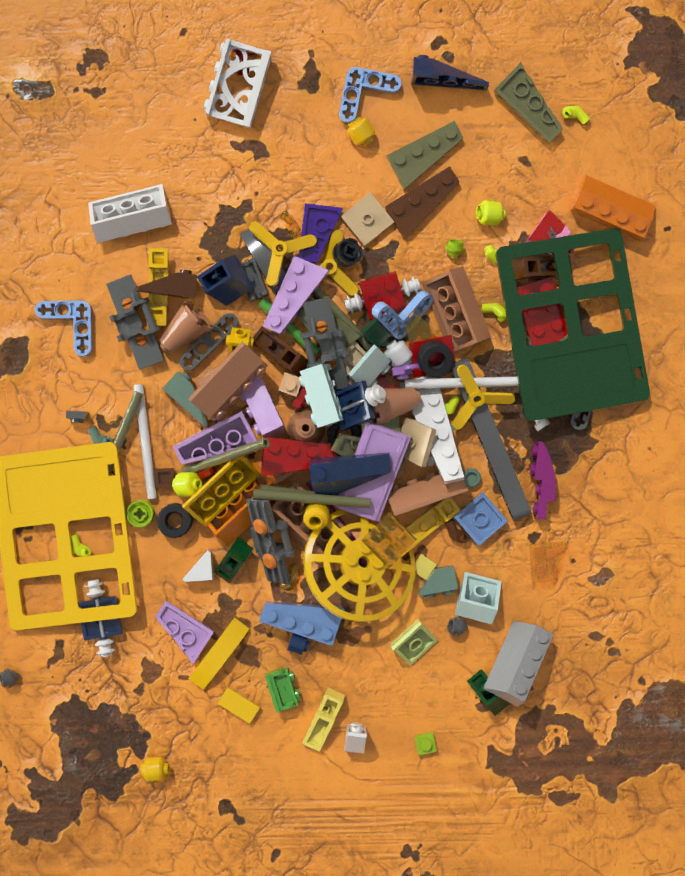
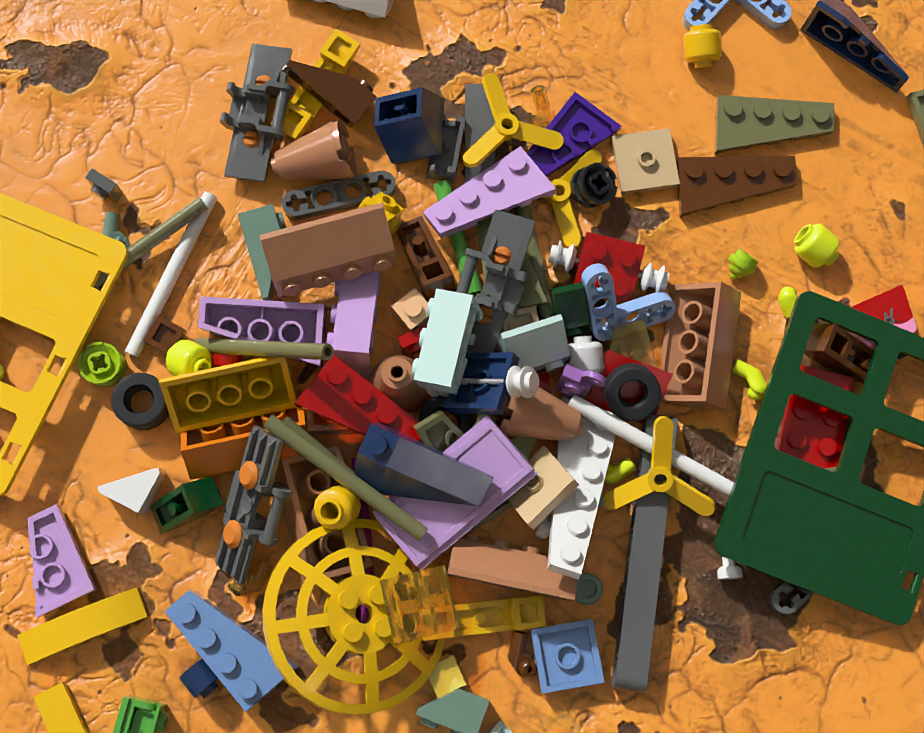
camera: 25 degrees right, 10 degrees down
light blue beam [35,300,93,357] -> none
magenta slope [530,441,556,519] -> none

